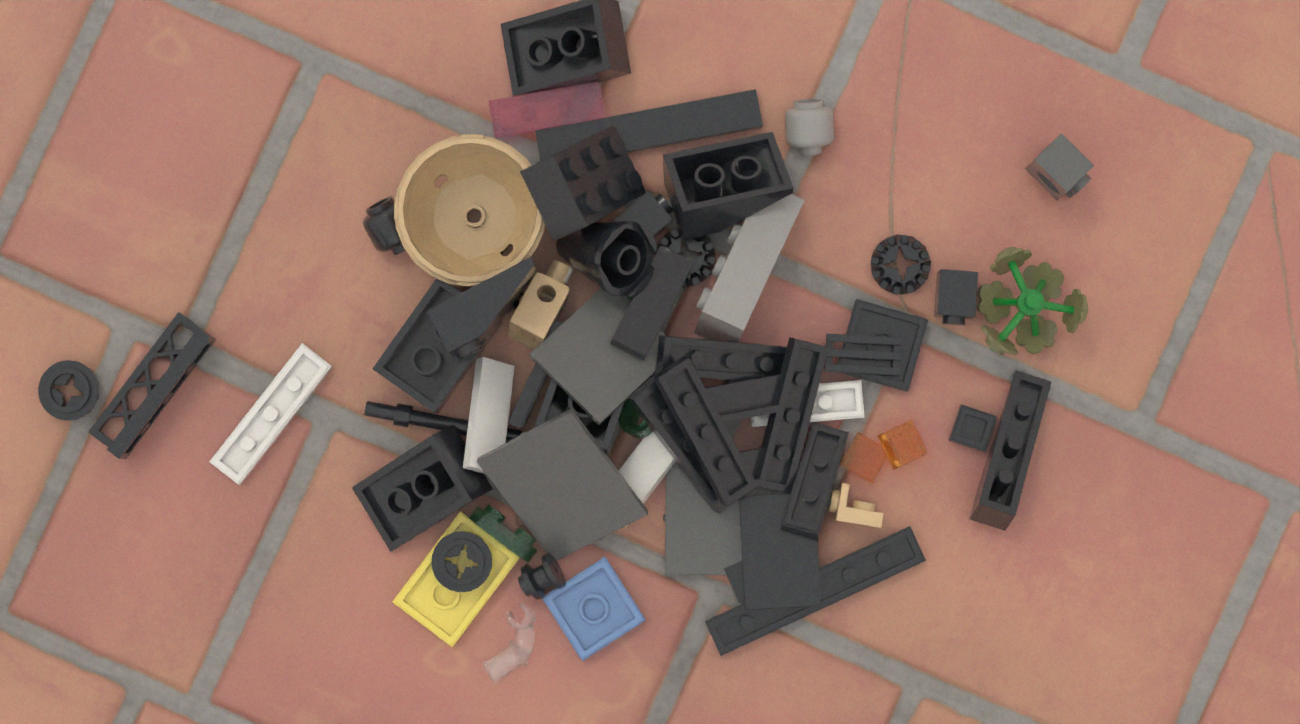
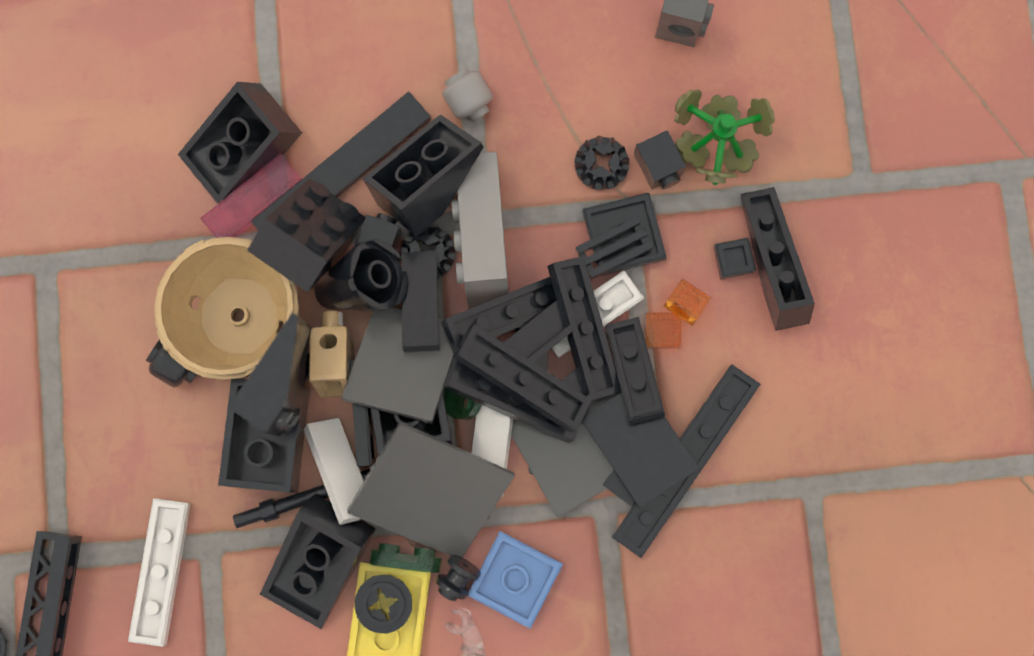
camera: 30 degrees left, 5 degrees down
tan bracket [829,483,884,528] -> none

